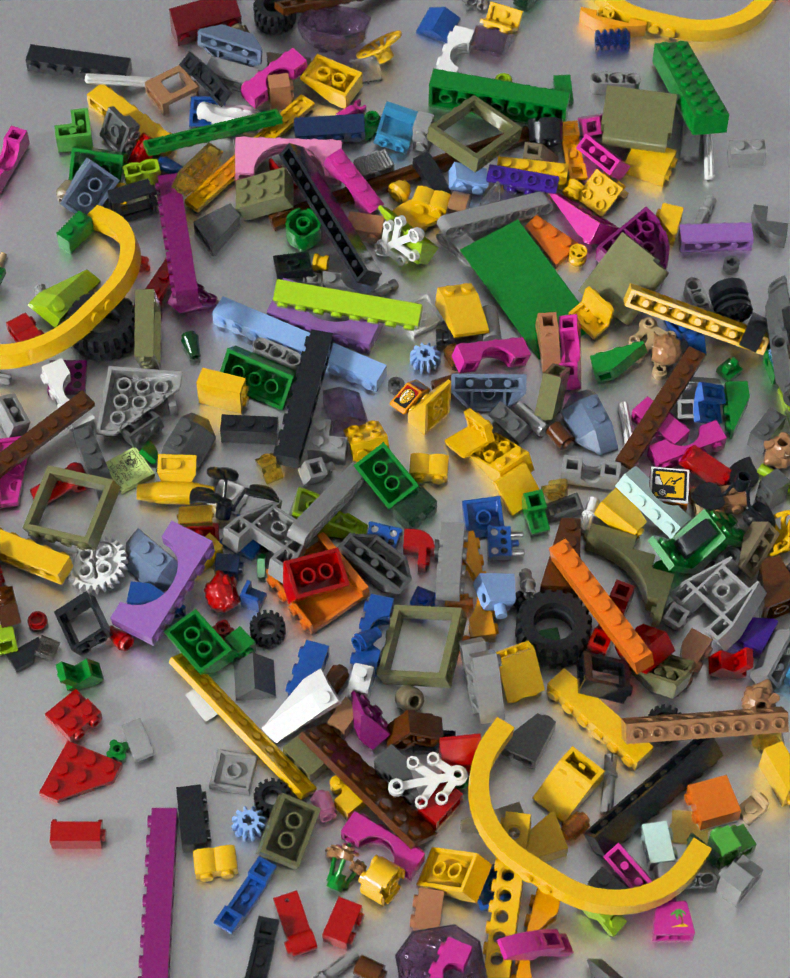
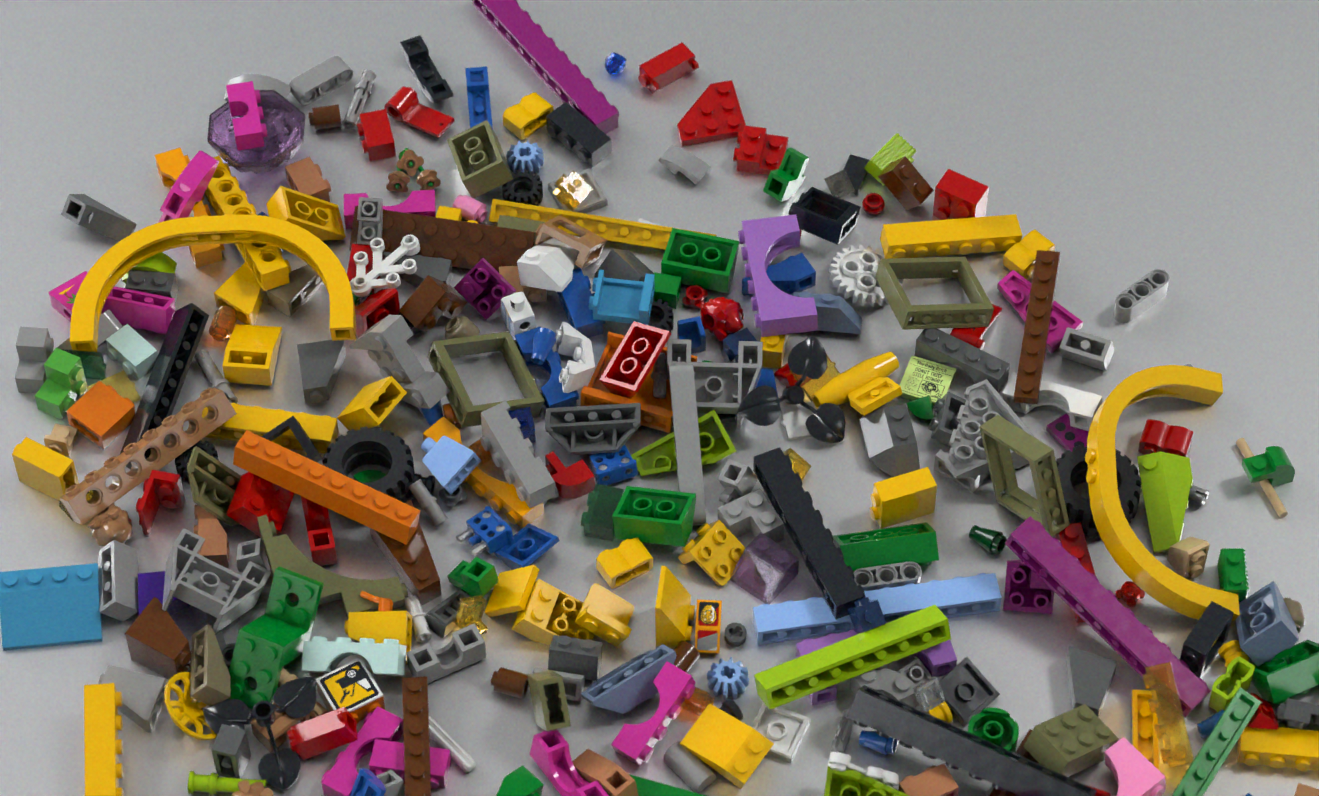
camera: 145 degrees right, 5 degrees down
green plate [106,739,129,761] -> none
black brick [220,414,279,445] -> none
reddish brown brick [326,664,350,695] -> none
yellow brick [358,855,405,906] -> none
sand blue wedge [561,389,618,456] -> none
black slope [674,518,719,559] -> none
red brick [708,647,754,679] -> none
none -> red bracket [136,470,186,536]
none -> light grey slope [357,197,383,245]
none -> orange hand [360,591,393,611]
none -> medium nougat window [535,215,607,269]
none -> clear yellow brick [553,170,593,211]
none -> white slope [555,322,595,393]
none -> dark azure panel [589,269,655,325]
none -> clear blue plate [605,52,627,75]
none -> dark blue brick [847,597,886,632]
none -> clear plate [913,678,946,712]
none -> tan slope [1167,537,1210,579]

